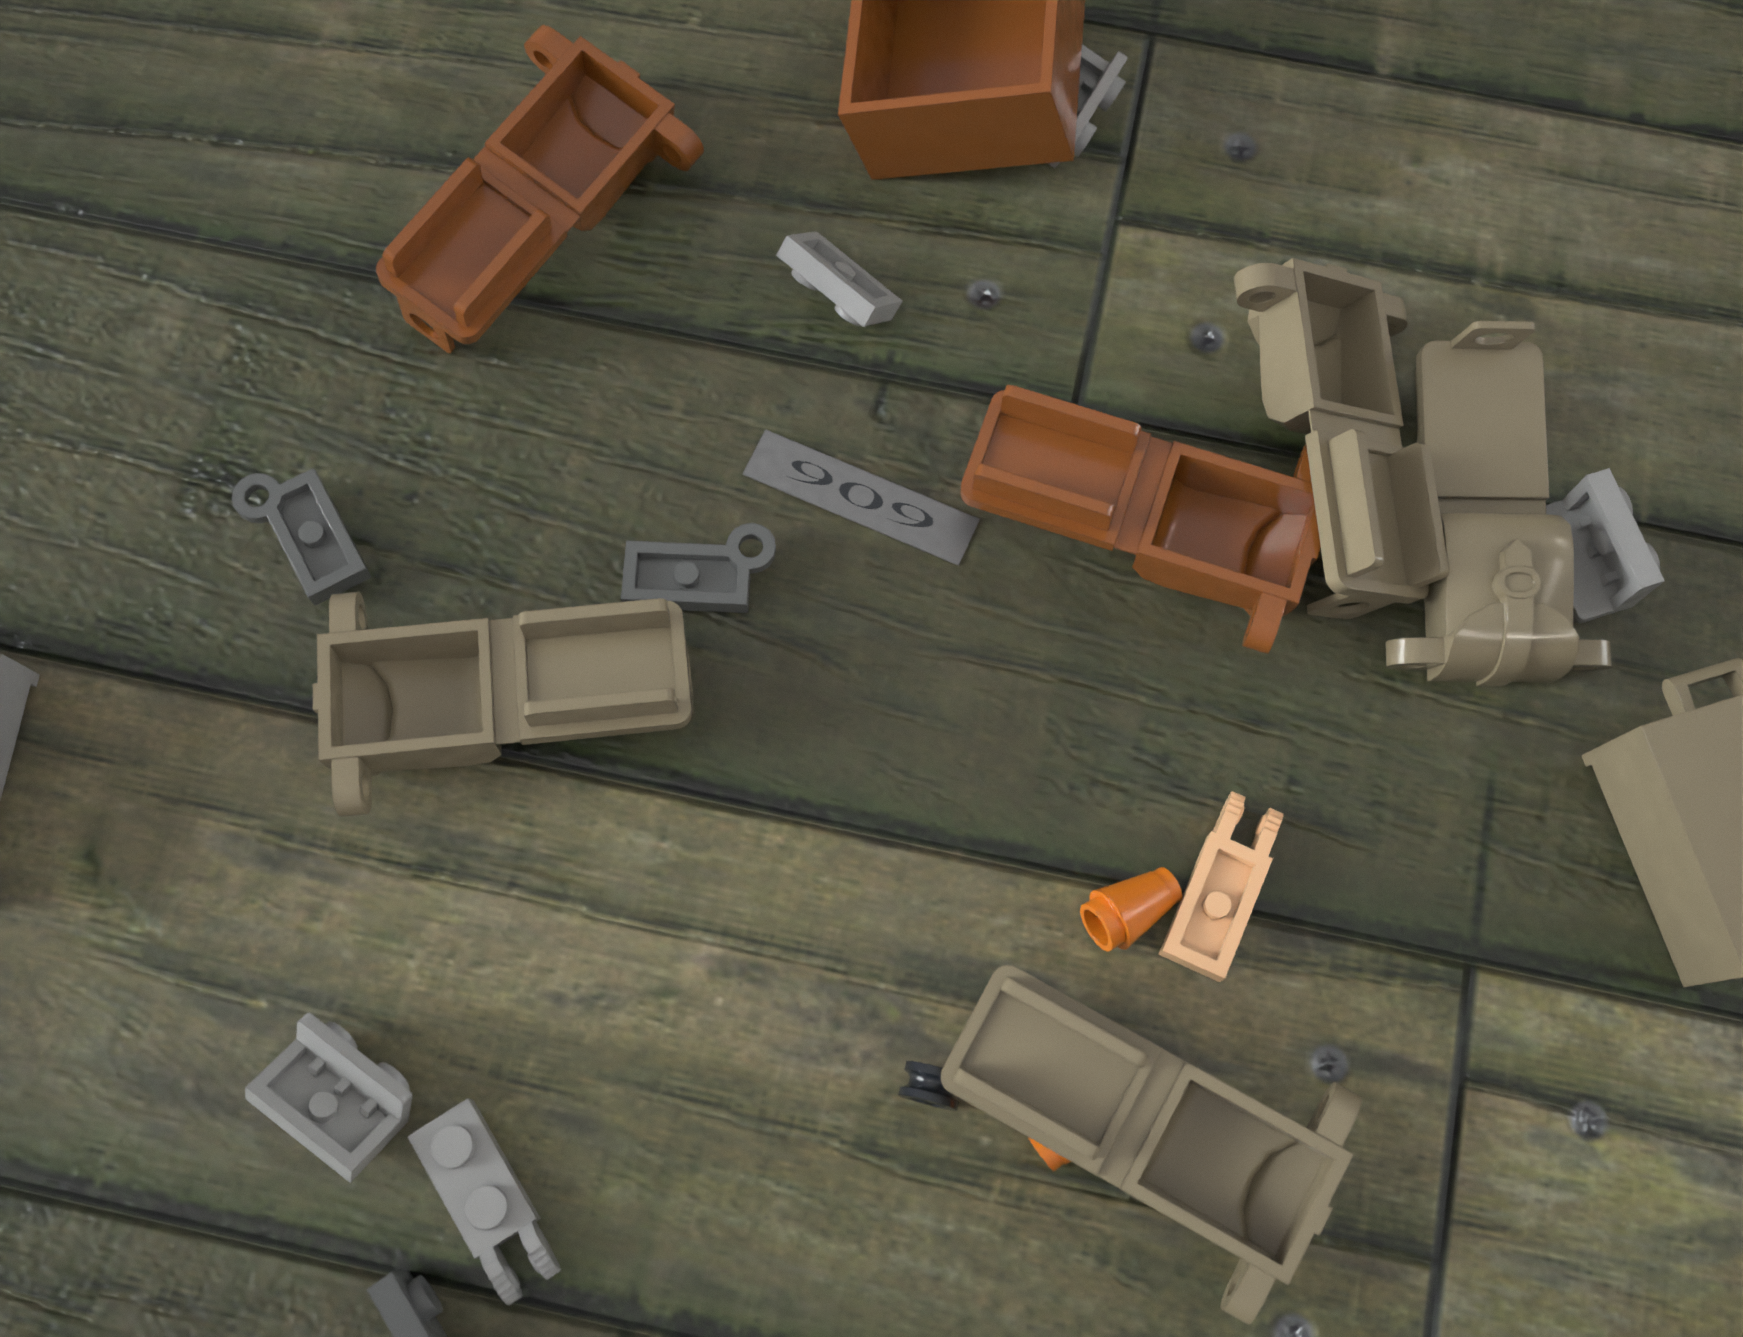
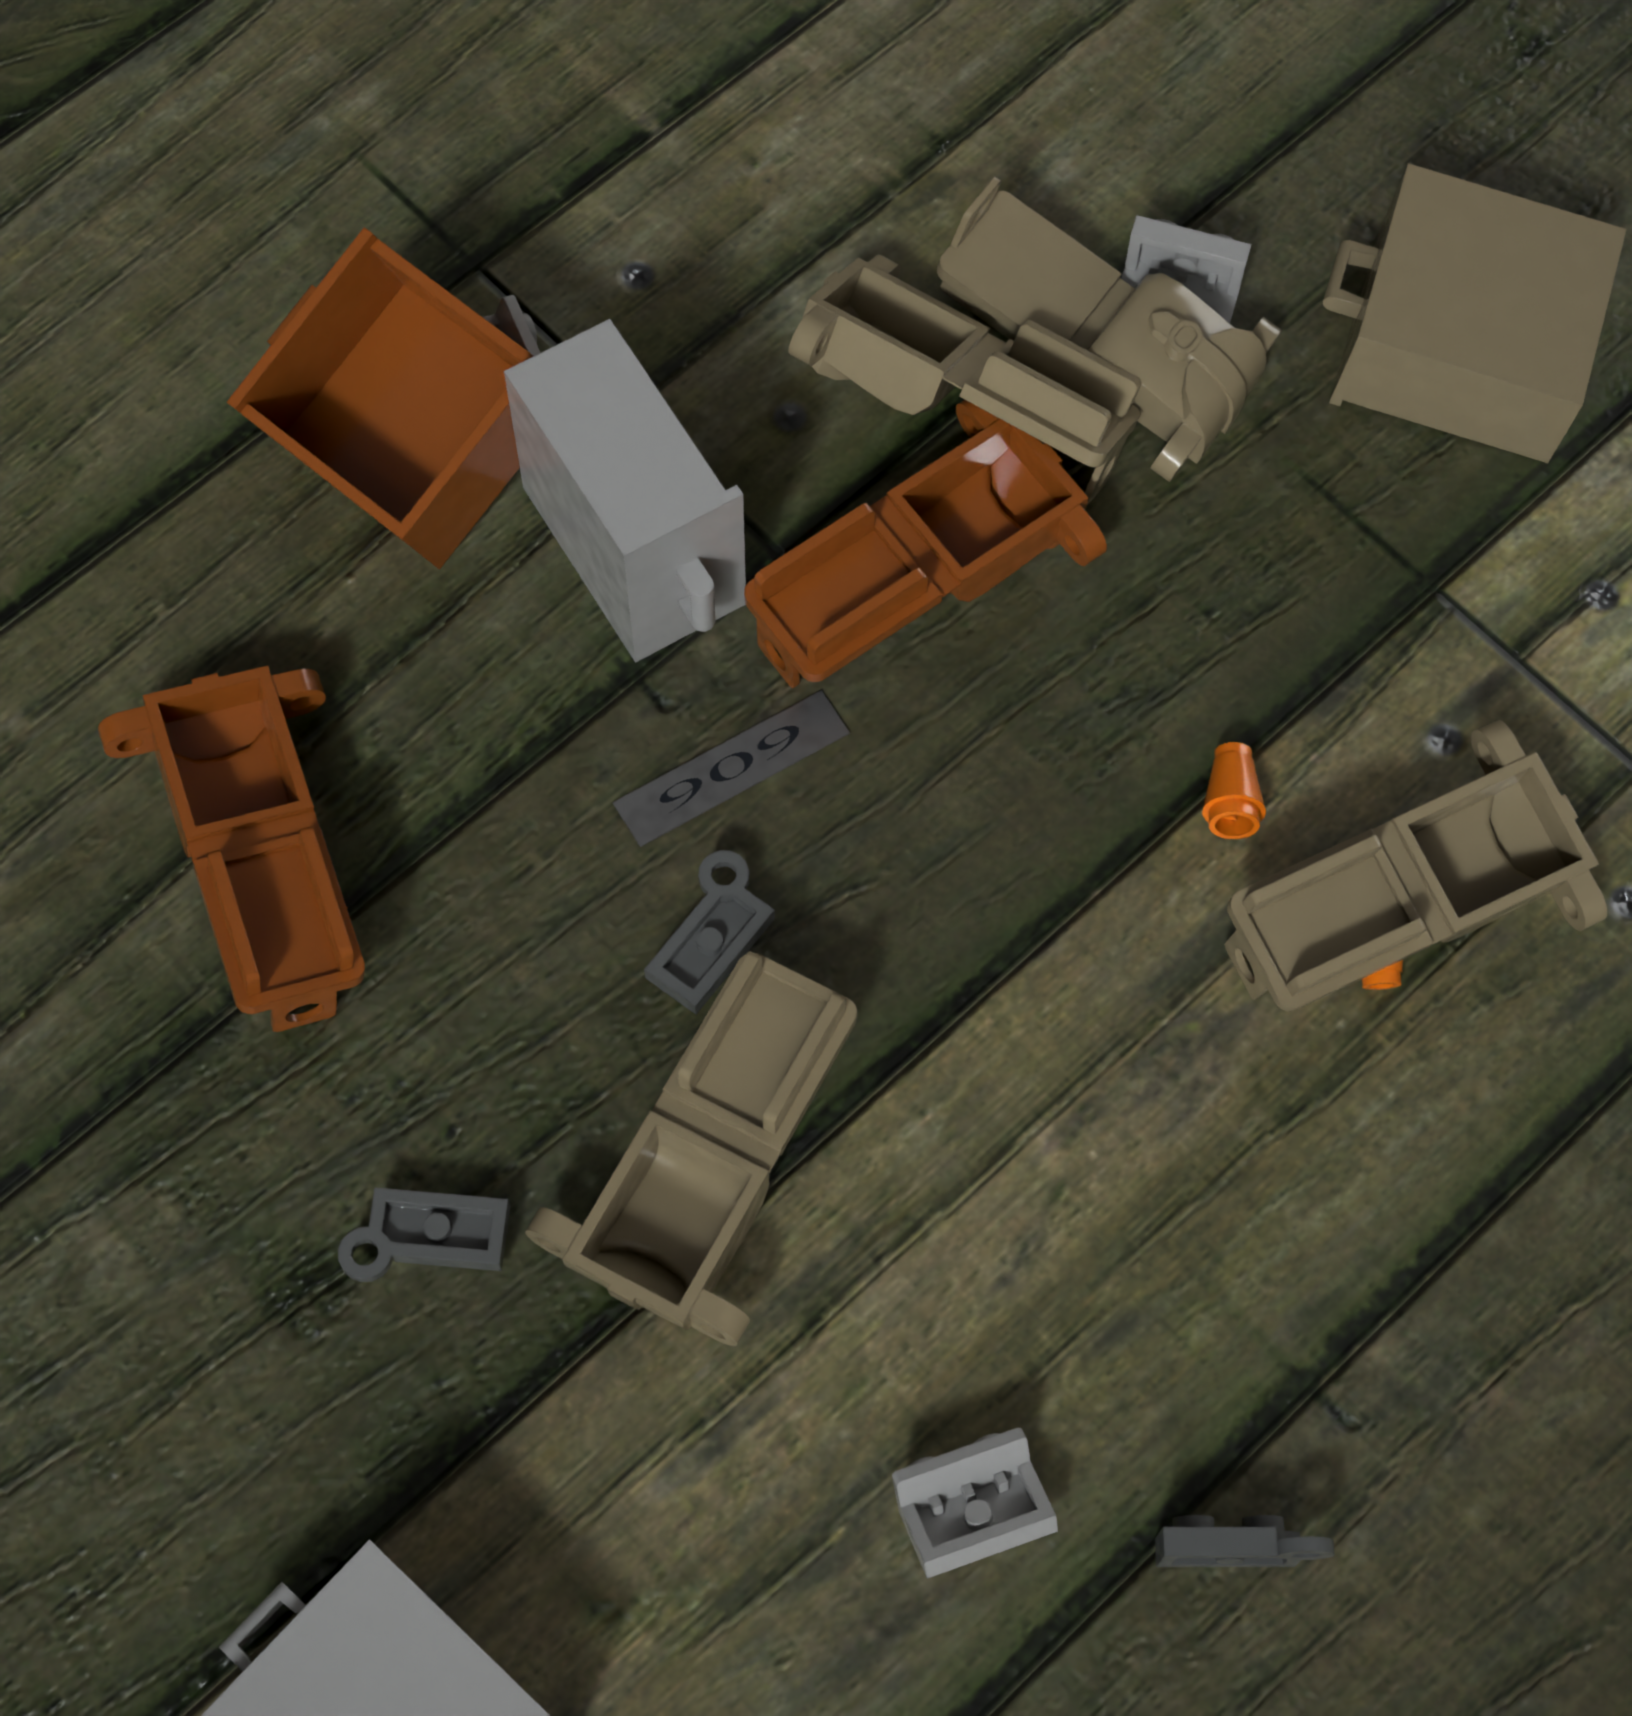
camera: 55 degrees left, 5 degrees down
light grey hinge [407,1098,561,1306] -> none
light grey plate [776,231,903,327] -> none
black bush [898,1061,959,1111] -> none
light nougat hinge [1158,791,1283,982] -> none
none -> light grey container [504,319,746,663]

